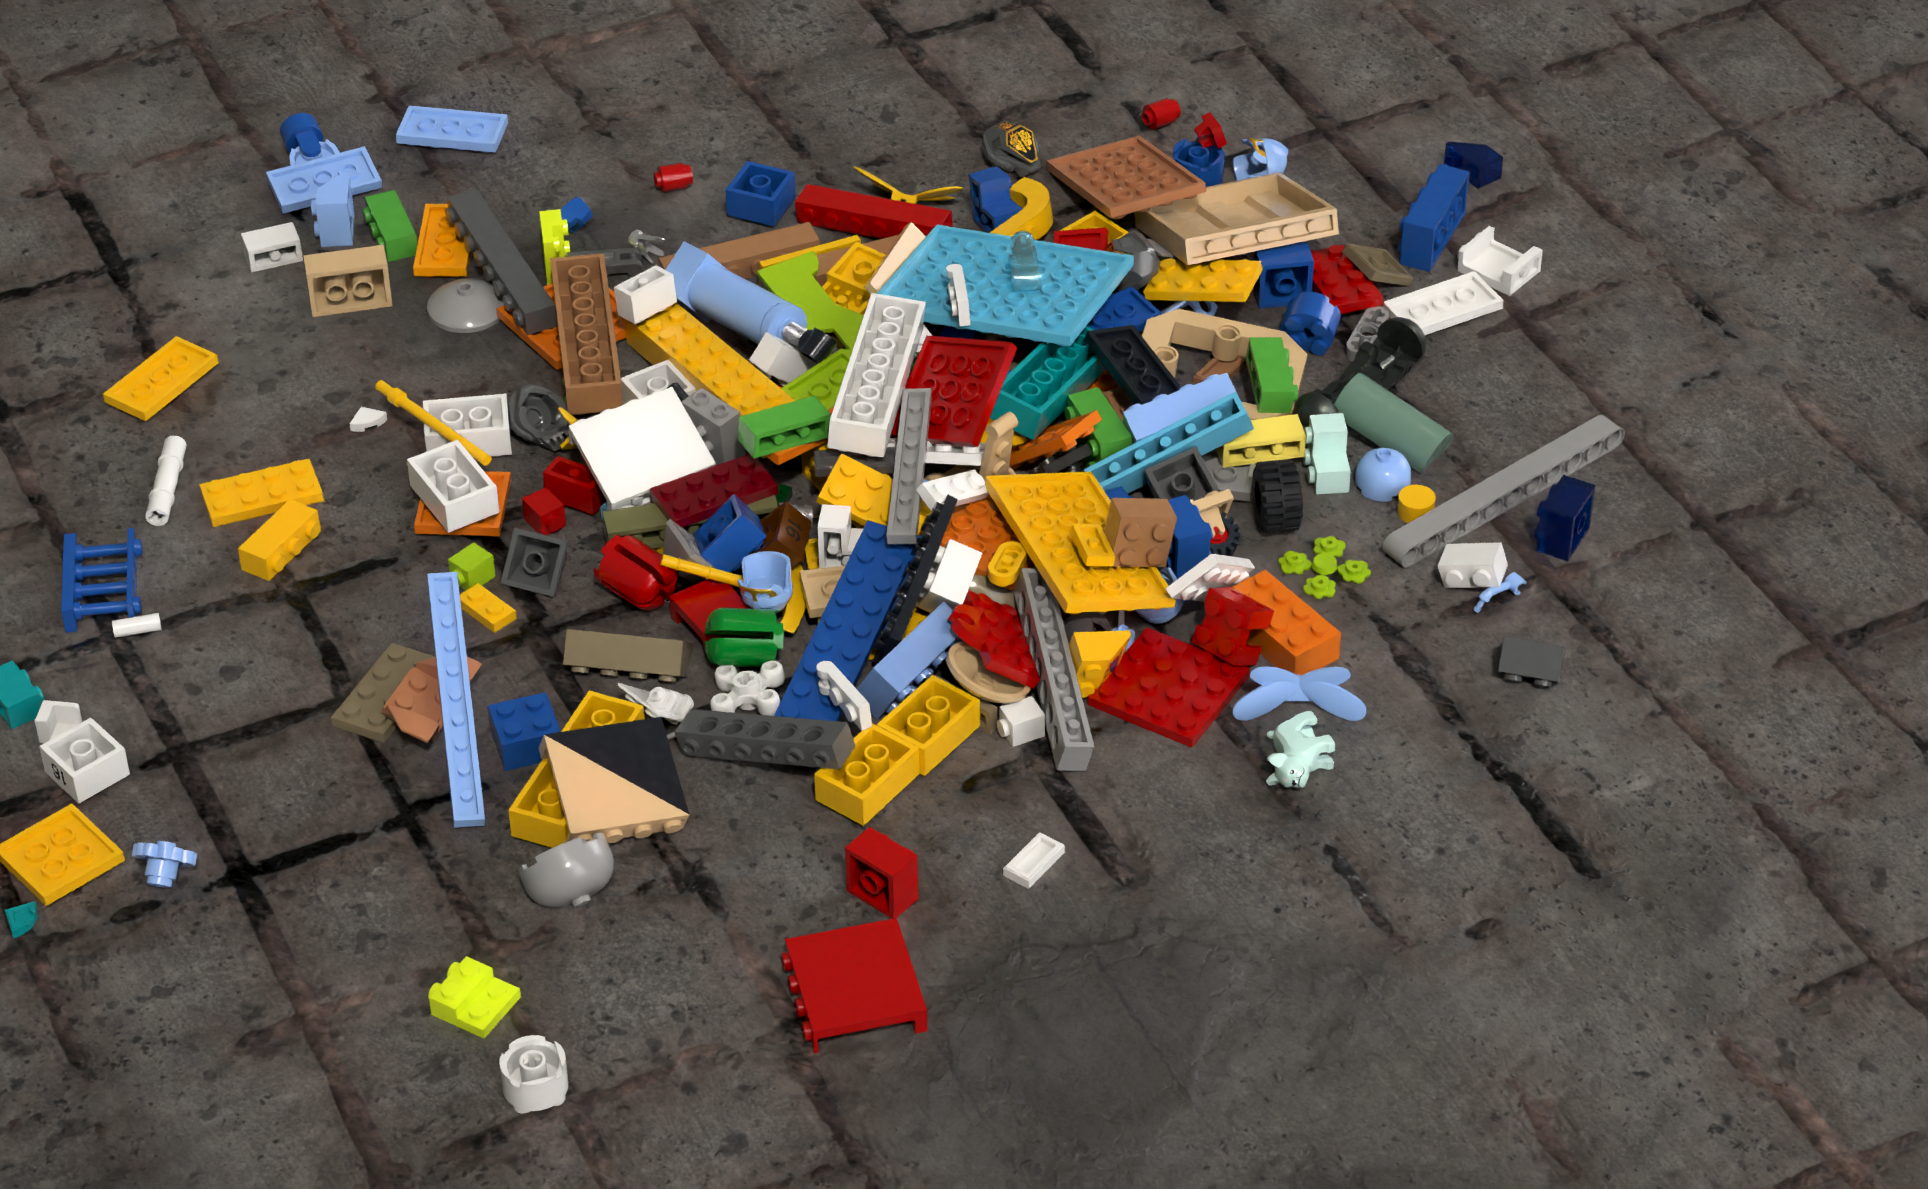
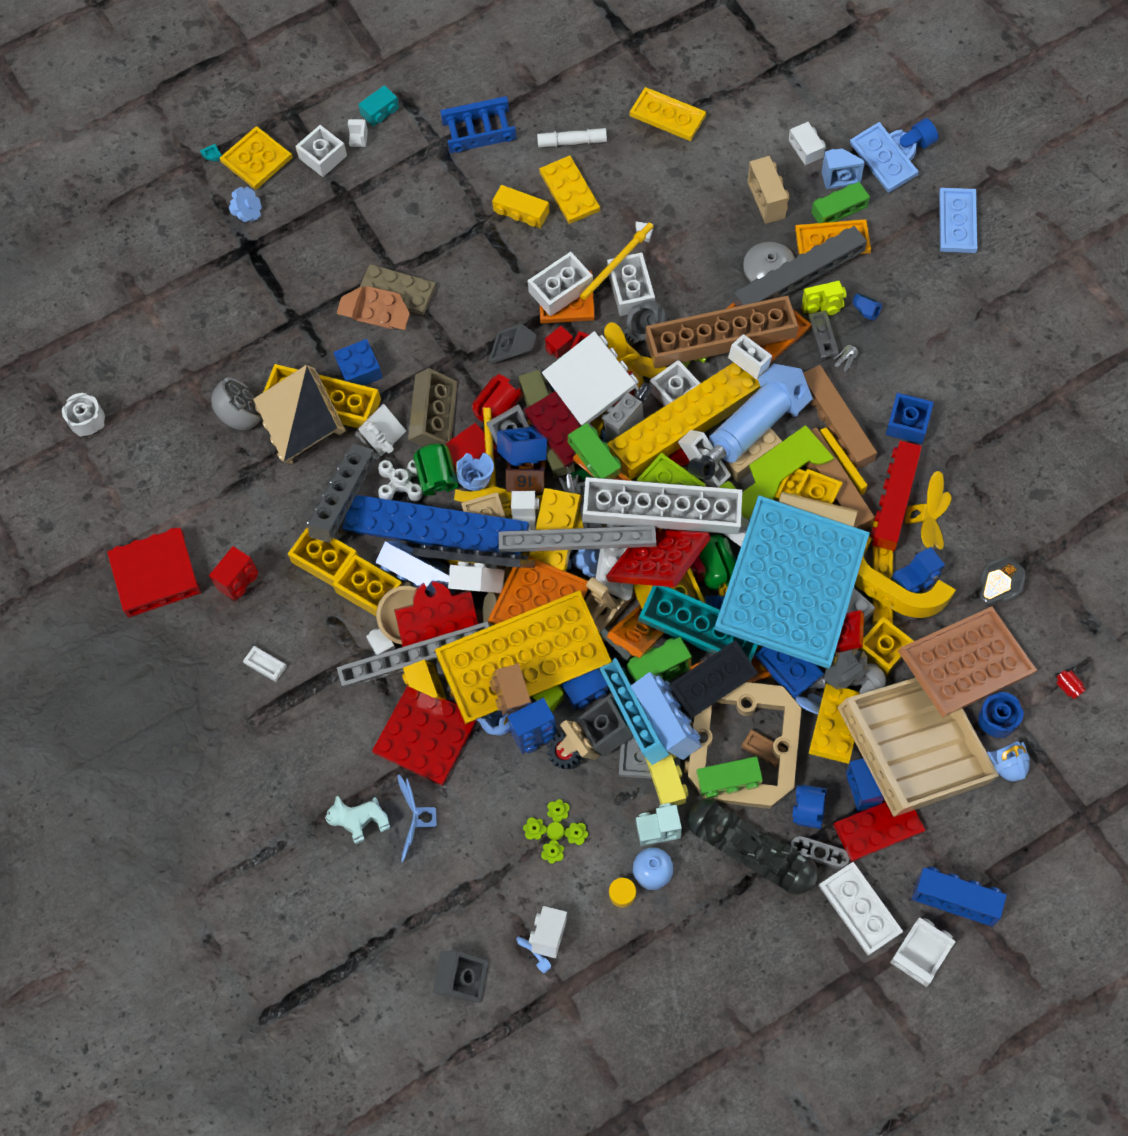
camera: 90 degrees right, 25 degrees up
white axle [112,613,162,638] -> none
light blue plate [427,572,485,828] -> none
neon yellow plate [428,956,521,1039] -> none
lime brick [448,542,496,591] -> none
yellow plate [460,583,517,633] -> none
red brick [653,163,693,192] -> none
white plate [816,661,872,731] -> none
white plate [916,469,989,511] -> none
white plate [946,264,971,326] -> none
yellow plate [988,541,1027,587] -> none
clear light blue piece [1008,231,1041,292] -> none
yellow plate [1070,524,1116,568] -> none
white plate [1165,554,1255,602] -> none
red piece [1191,587,1274,666] -> none
red tile [1194,112,1227,149] -> none
orange brick [1232,569,1341,675] -> none
black tyre [1253,459,1303,533] -> none
sand green brick [1334,373,1454,474] -> none
dark tan tile [1342,244,1414,286] -> none
light grey beam [1382,415,1625,568] -> none
clear blue slope [1444,142,1503,189] -> none
clear blue brick [1534,475,1596,562] -> none

